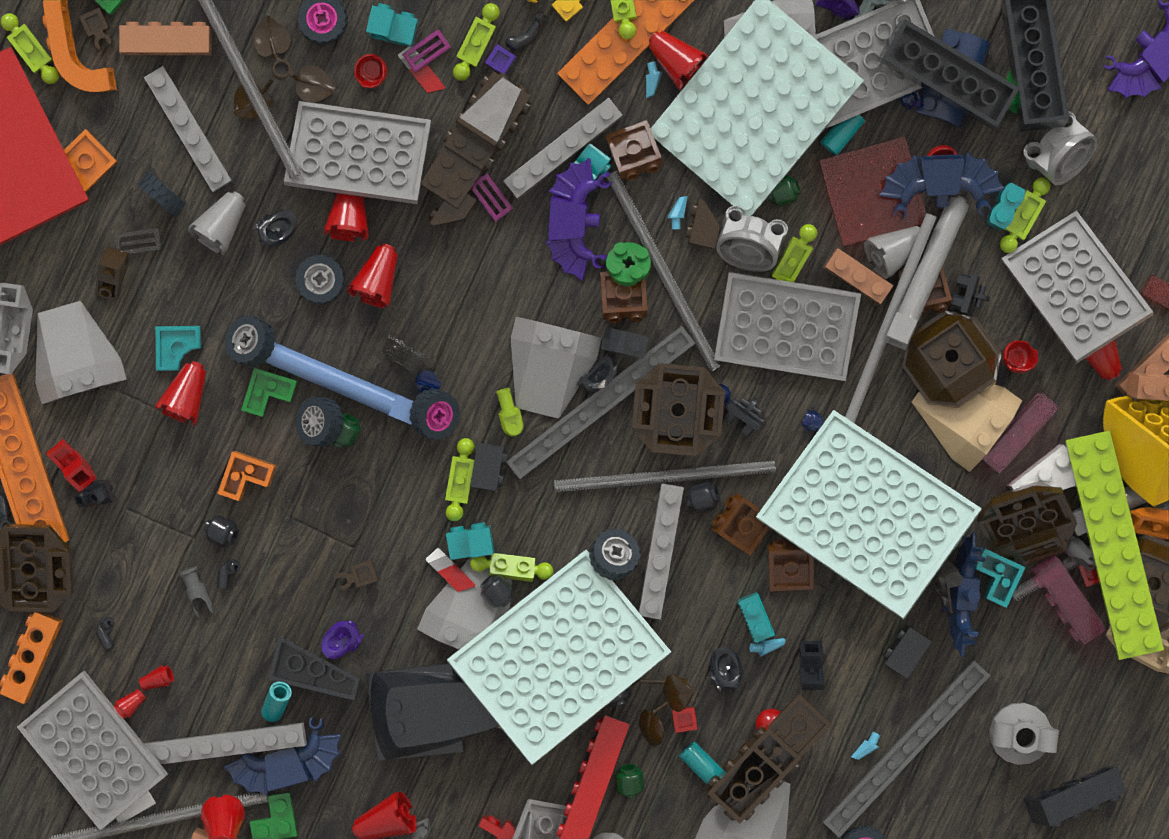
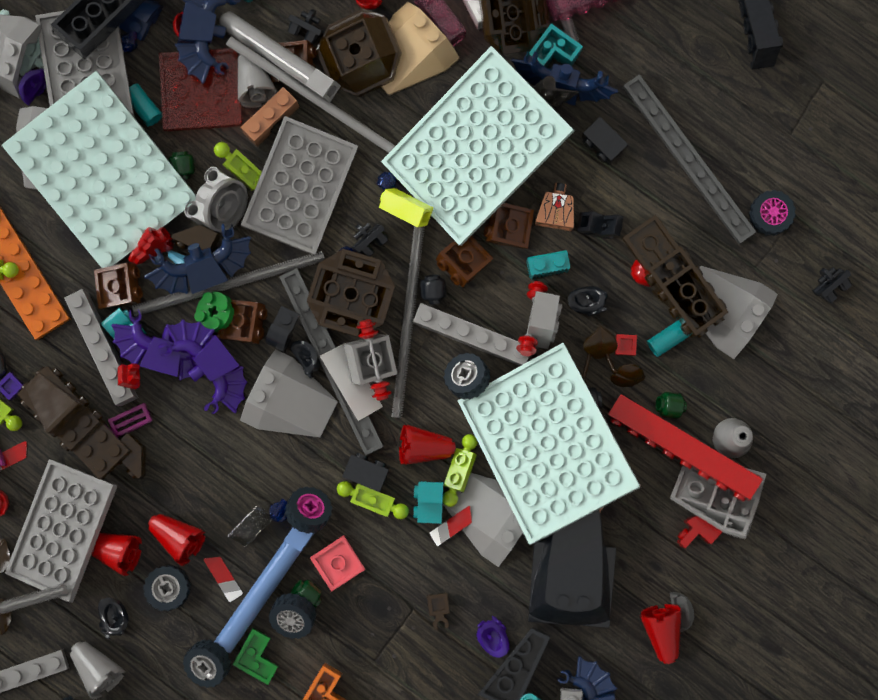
camera: 75 degrees left, 5 degrees down
black head [480,575,513,608] -> none
lime arm [496,388,524,436] -> none
medium azure bar [646,62,662,98] -> none
red cone [649,31,709,91] -> none
medium azure bar [749,638,785,656] -> none
medium azure bar [851,732,881,760] -> none
light grey piece [989,703,1059,765] -> none
none -> red tile [117,363,140,389]
none -> red rock [128,227,174,265]
none -> dark blue torso [144,224,251,294]
none -> dark purple torso [158,320,247,414]
none -> sticker [204,557,243,602]
none -> coral tile [310,535,365,592]
none -> white sticker [320,343,383,421]
none -> light grey brick [344,319,397,401]
none -> neon yellow brick [379,188,434,227]
none -> red cone [399,425,456,465]
none -> light grey brick [516,281,562,356]
none -> nougat torso [535,183,574,231]

